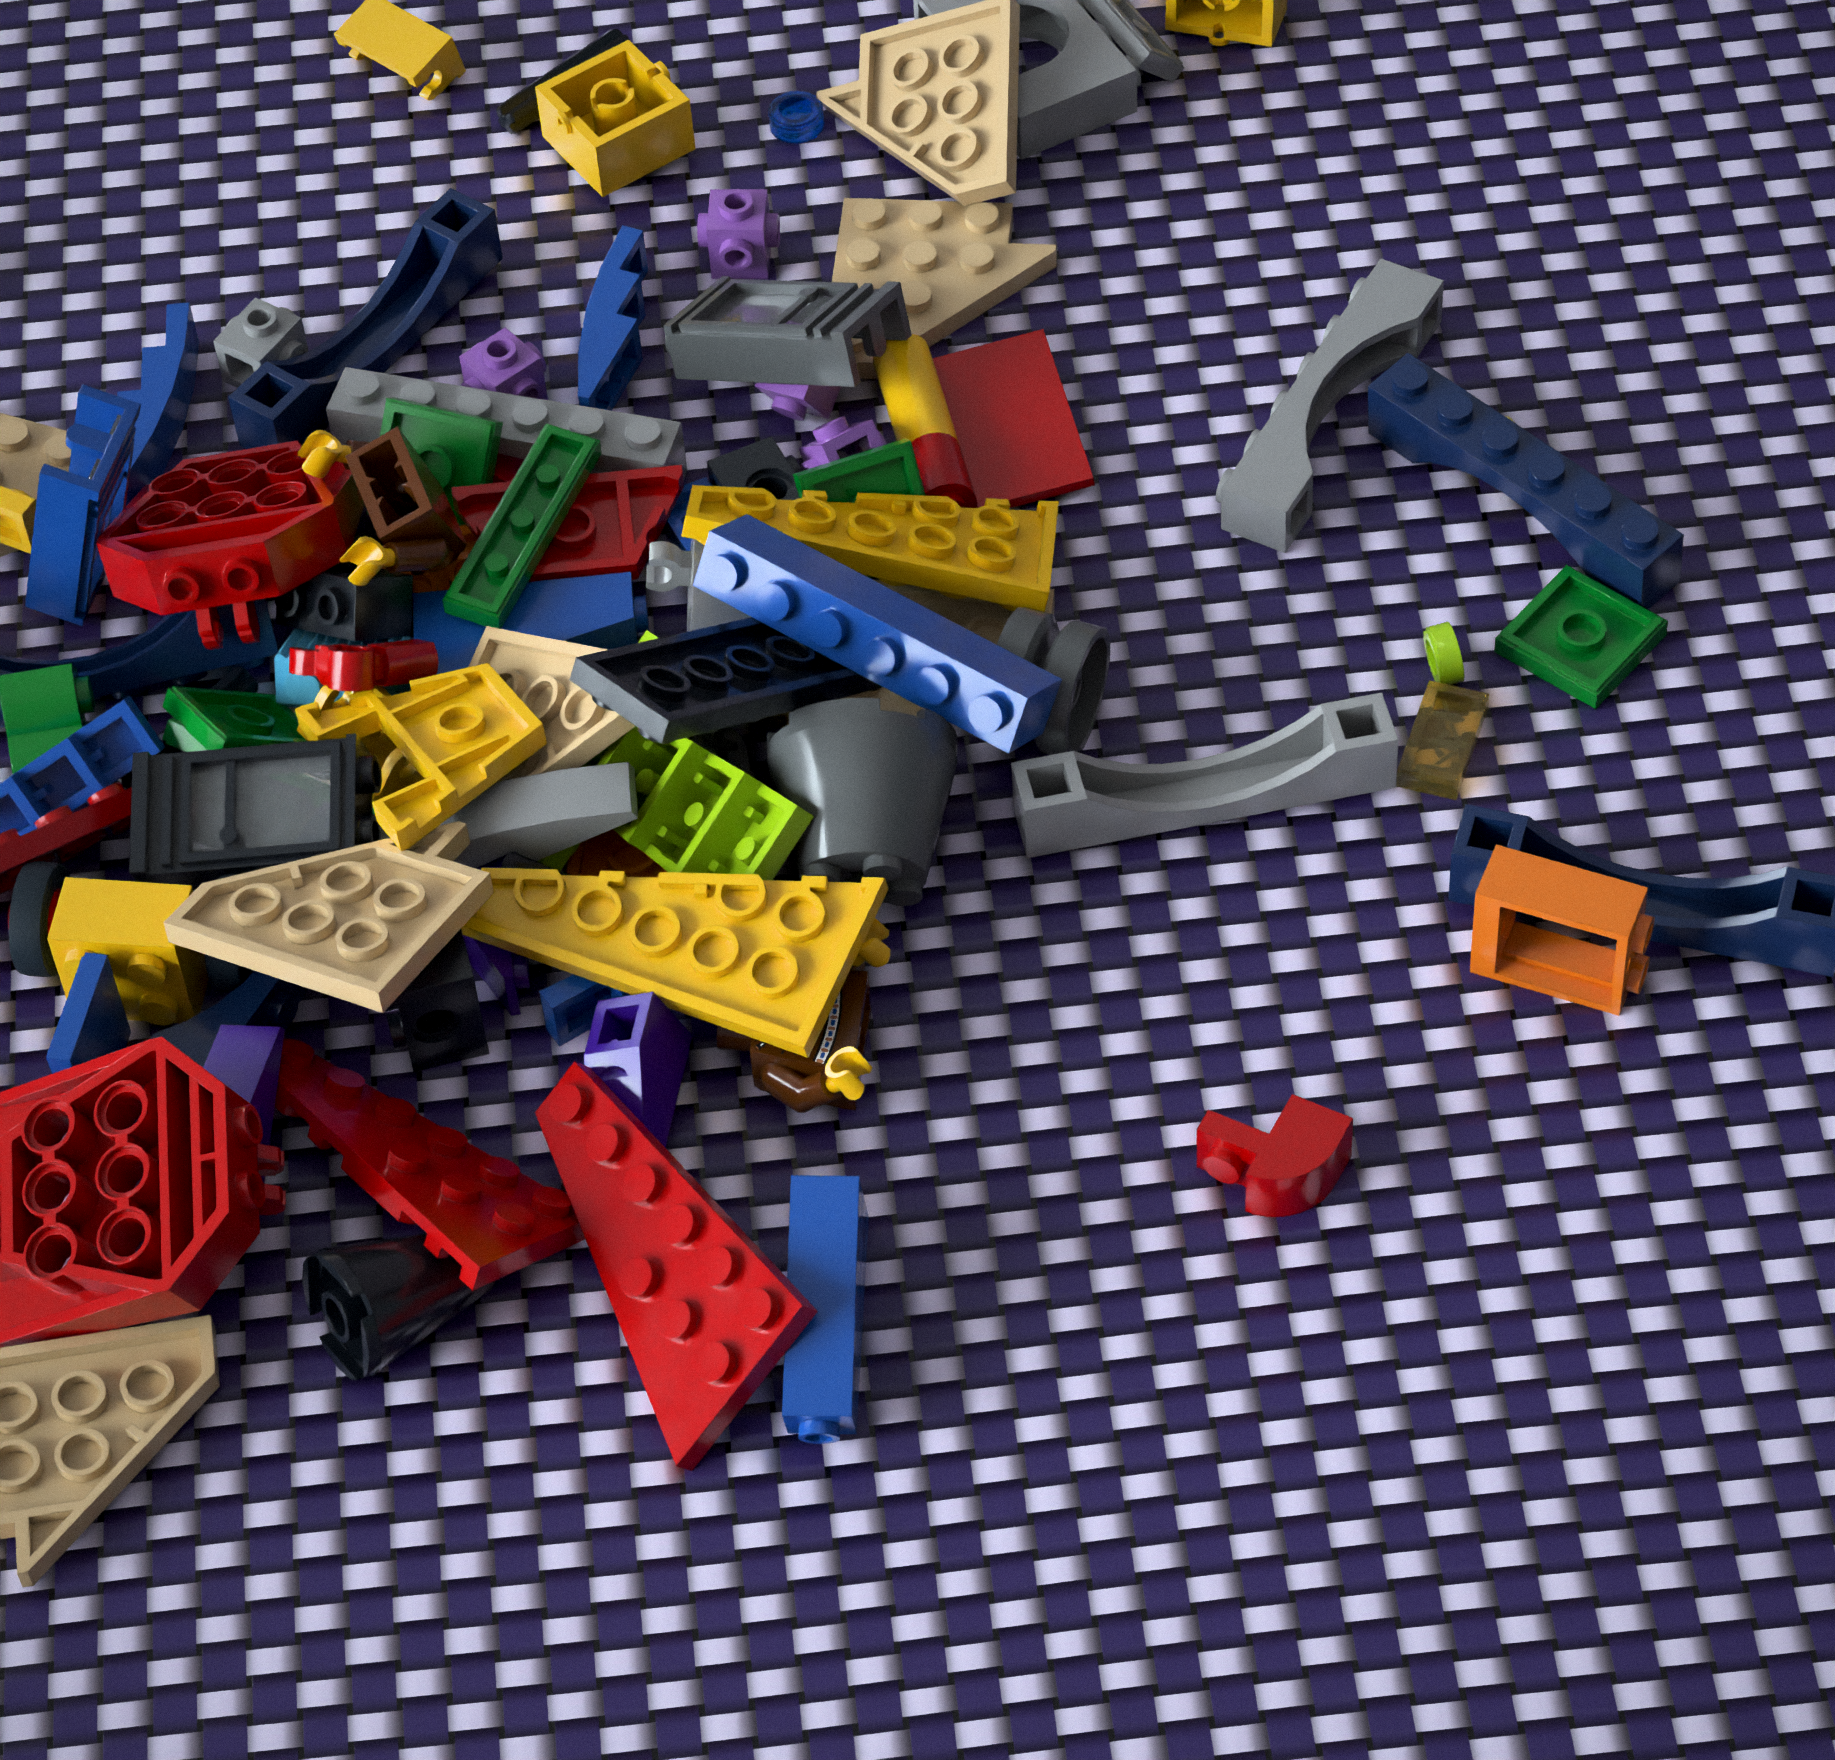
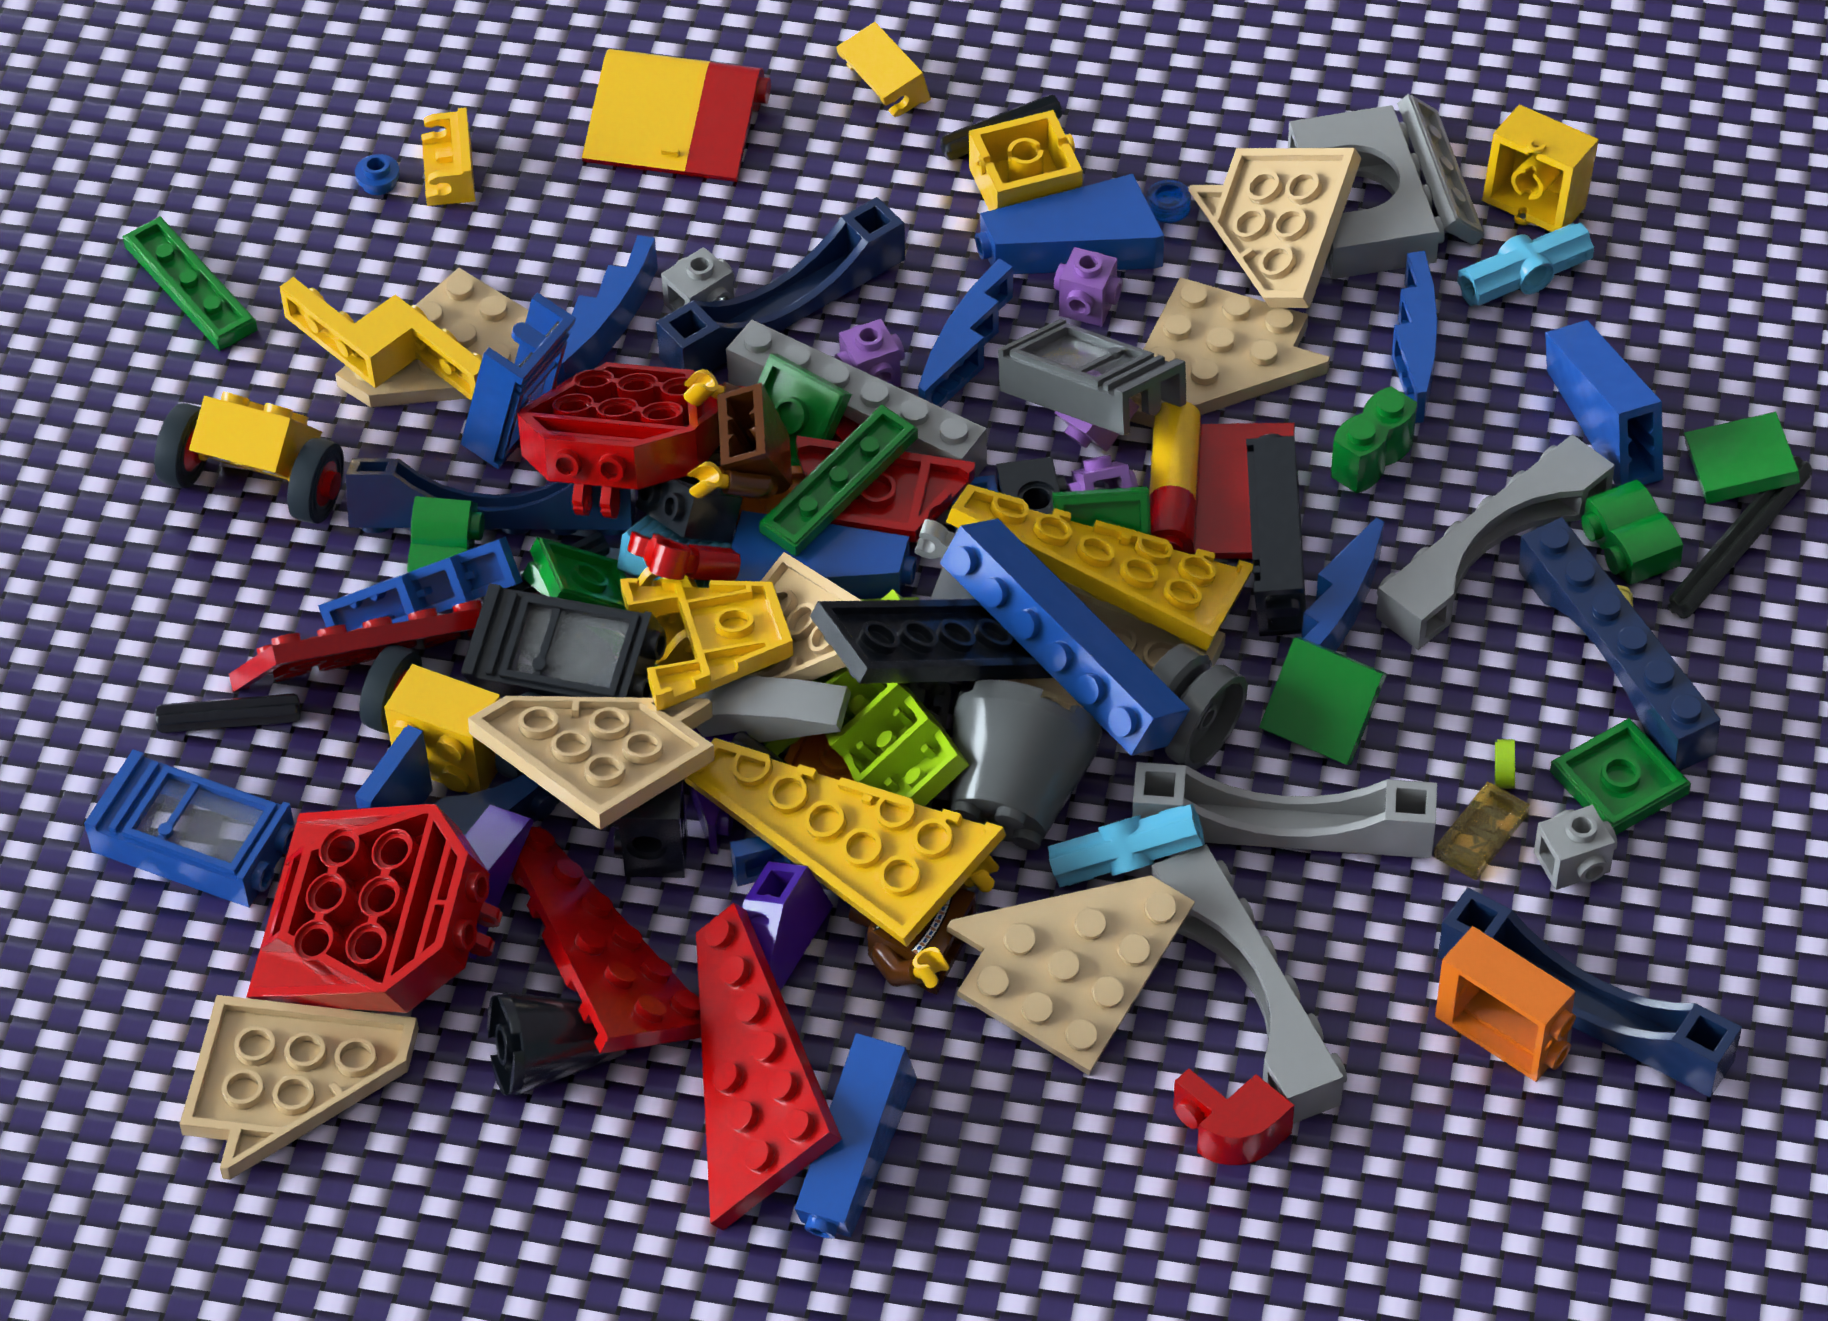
camera: 15 degrees right, 0 degrees up
none -> yellow door [582,49,771,182]
none -> tan wing [947,875,1195,1075]
none -> blue slope [975,174,1164,274]
none -> medium azure piece [1047,803,1205,887]
none -> light grey arch [1152,844,1347,1124]
none -> black door [1246,434,1306,637]
none -> green tile [1259,637,1387,765]
none -> blue slope [1302,517,1384,652]
none -> green brick [1331,386,1418,493]
none -> blue slope [1391,250,1438,423]
none -> medium azure piece [1457,222,1594,306]
none -> light grey brick [1534,805,1617,890]
none -> blue slope [1545,320,1664,487]
none -> green brick [1581,479,1683,585]
none -> pearl dark grey axle [1668,456,1812,618]
none -> green tile [1684,412,1800,504]

